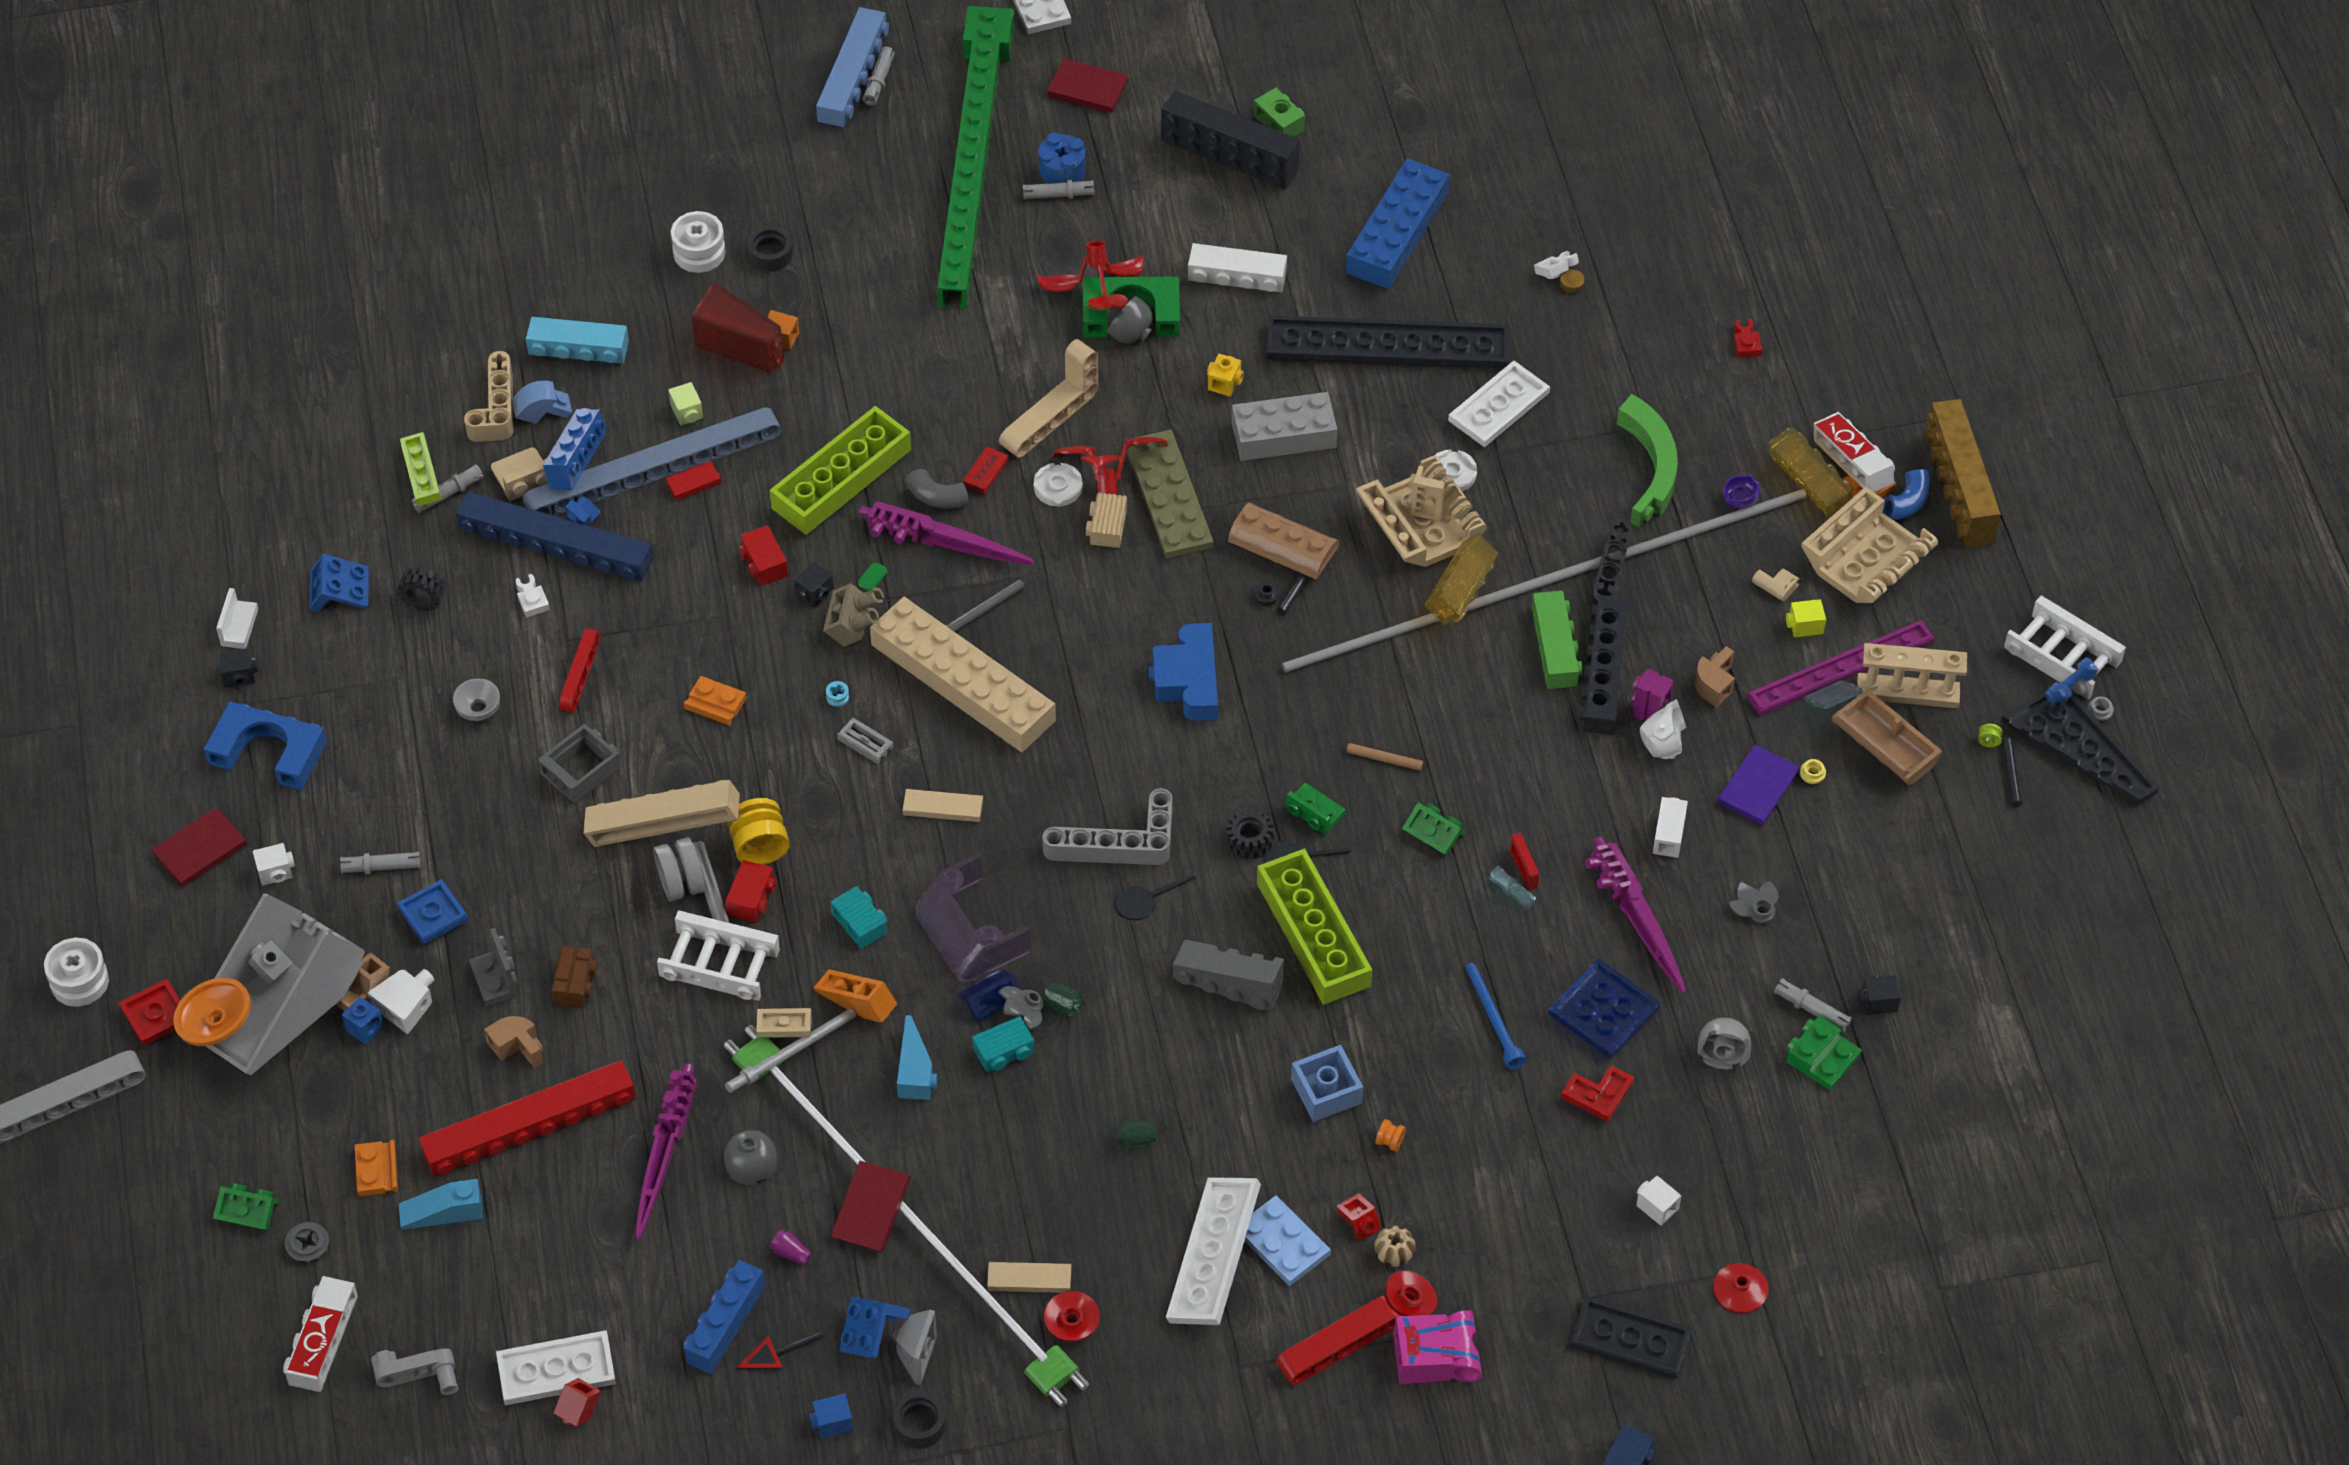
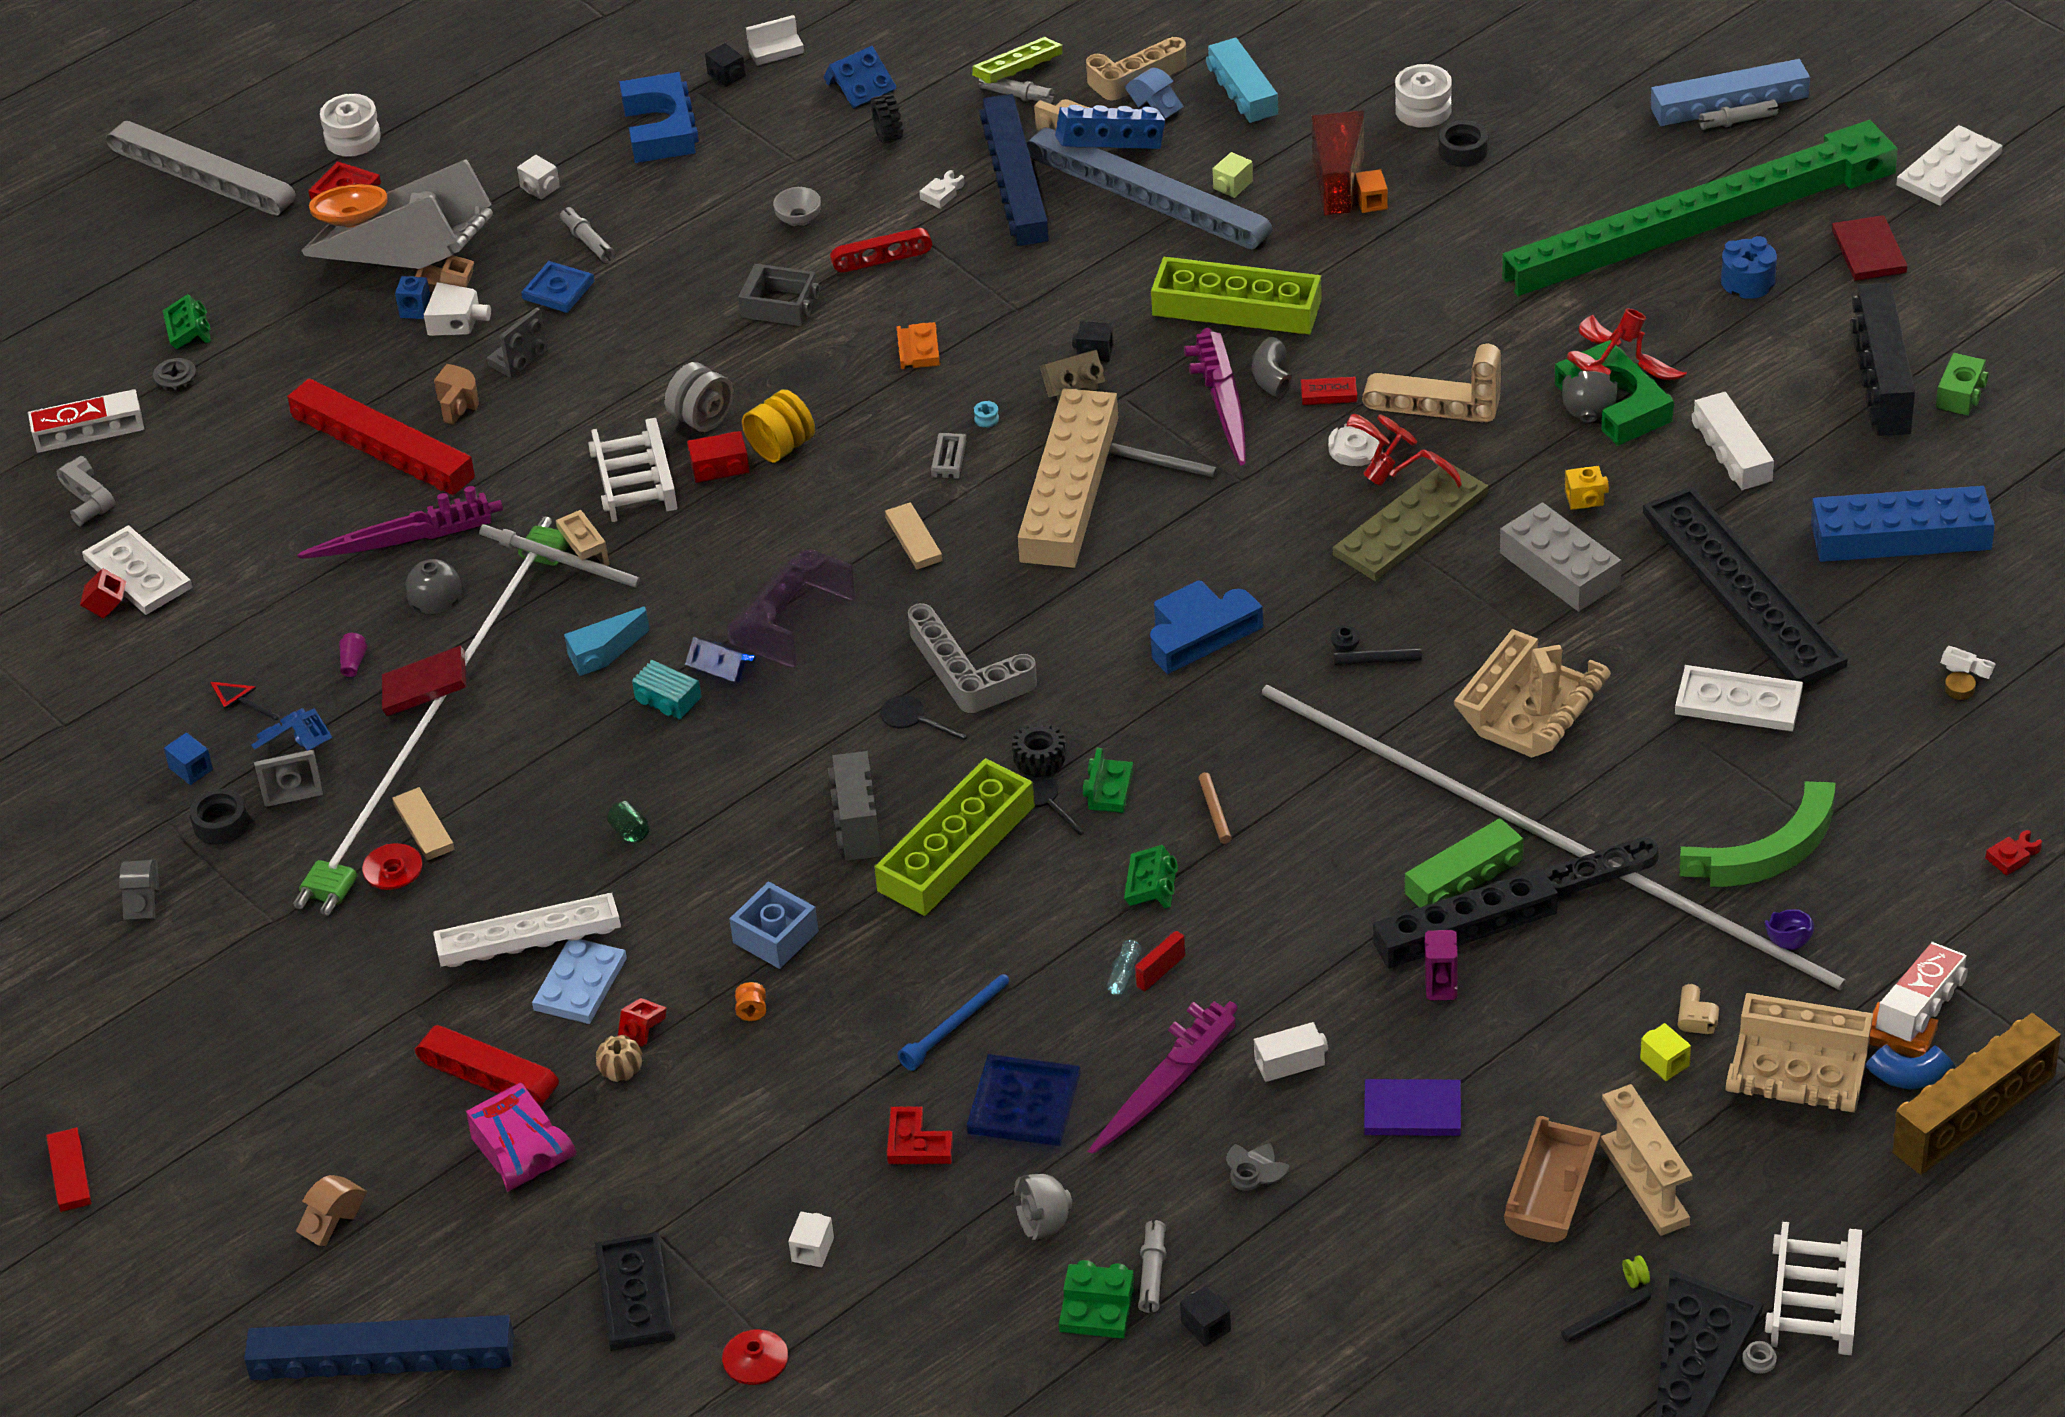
camera: 65 degrees right, 10 degrees down
dark red tile [152,807,247,887] -> none
orange plate [355,1140,398,1197] -> none
dark azure slope [399,1179,483,1230] -> none
reddish brown brick [551,946,598,1008] -> none
blue bracket [565,496,601,526] -> none
tan brick [584,780,740,847] -> none
red tile [666,461,721,501] -> none
blue brick [683,1260,765,1374] -> none
light grey axle [693,841,729,923] -> none
red brick [738,525,788,586] -> none
orange slope [814,969,897,1023] -> none
teal brick [830,886,888,949] -> none
green piece [857,563,888,591] -> none
dark grey plate [999,986,1044,1030] -> none
light grey pin [1023,180,1094,200] -> none
clear green brick [1043,982,1085,1016] -> none
tan brick [1086,492,1127,548] -> none
medium nougat container [1228,502,1339,580] -> none
red dish [1385,1271,1437,1316] -> none
clear yellow brick [1424,533,1498,625] -> none
white tile [1435,450,1477,491] -> none
white helmet [1640,699,1686,759] -> none
medium nougat brick [1695,646,1735,708] -> none
magenta tile [1747,620,1934,716] -> none
clear yellow brick [1768,427,1854,519] -> none
light yellow plate [1800,759,1826,784] -> none
clear light blue piece [1804,680,1863,710] -> none
blue piece [2044,657,2099,705] -> none

